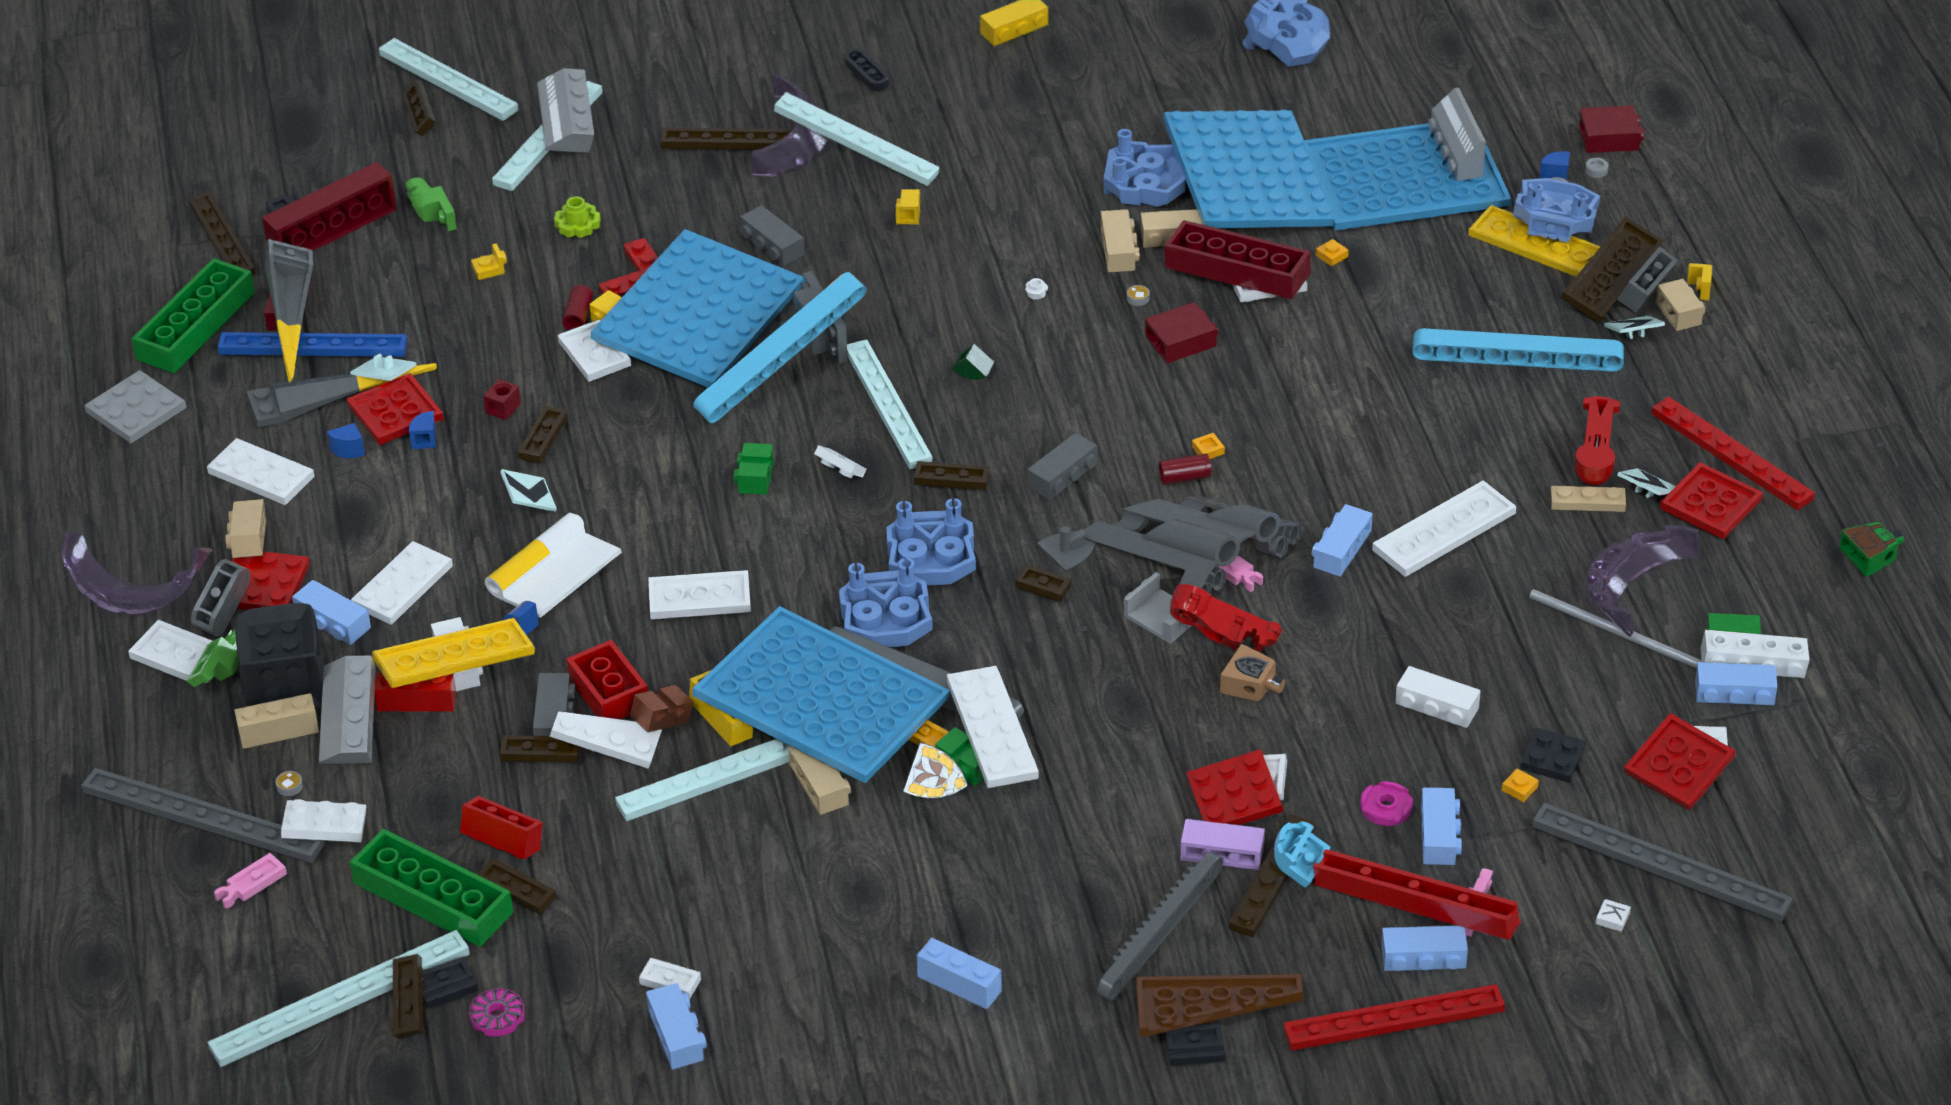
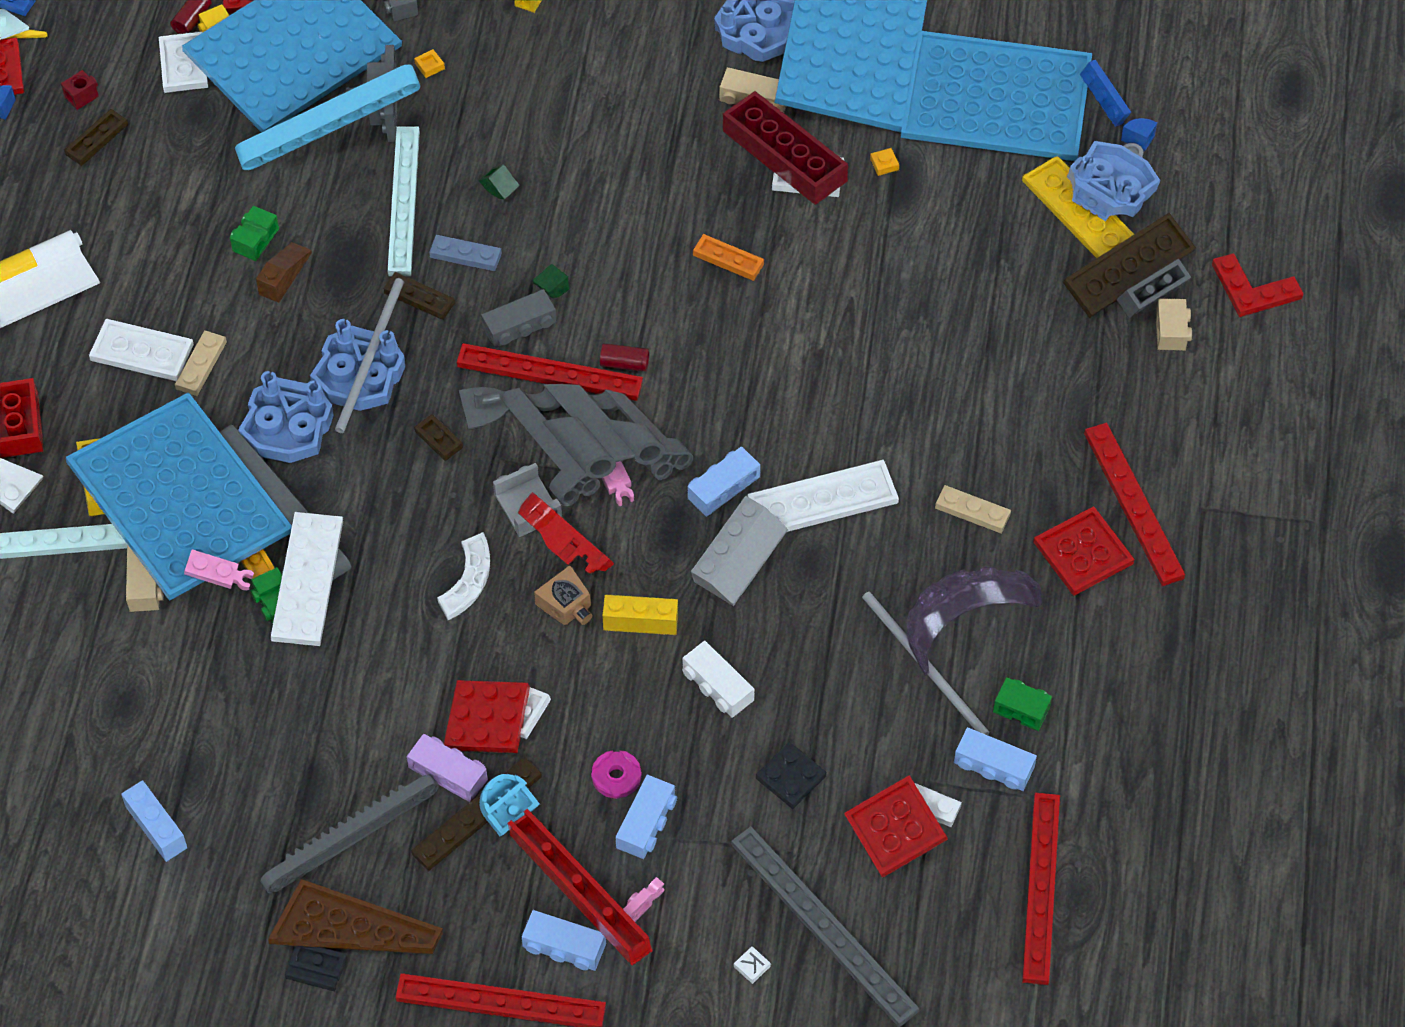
camera: 20 degrees right, 15 degrees up
light aqua piece [500,469,557,512] -> none
copper brick [630,685,694,733] -> none
white plate [814,445,866,478] -> none
shield [903,742,968,798] -> none
white plate [1025,278,1048,299] -> none
tan brick [1101,210,1139,272] -> none
tile [1127,285,1150,306] -> none
dark red brick [1145,302,1218,363] -> none
light orange plate [1192,433,1225,459] -> none
medium azure beam [1412,329,1624,371] -> none
light grey slope [1428,88,1486,181] -> none
light orange plate [1502,769,1539,802] -> none
red piece [1575,396,1620,485] -> none
dark red brick [1579,105,1644,153] -> none
light grey tile [1585,158,1608,178] -> none
light aqua piece [1604,316,1665,339] -> none
light aqua piece [1617,468,1676,498] -> none
yellow bracket [1687,263,1712,300] -> none
white brick [1701,630,1809,678] -> none
torso [1839,522,1904,577] -> none
none -> tan plate [175,330,227,396]
none -> bright pink plate [184,550,254,590]
none -> reddish brown slope [256,242,312,303]
none -> light grey piece [335,278,404,433]
none -> sand blue plate [429,235,502,271]
none -> white tile [437,532,490,620]
none -> red plate [457,343,643,401]
none -> dark green brick [533,264,569,298]
none -> yellow brick [603,595,678,635]
none -> light grey slope [691,496,788,606]
none -> orange plate [693,234,764,281]
none -> red plate [1022,793,1060,985]
none -> blue plate [1080,60,1131,127]
none -> red plate [1212,253,1304,317]

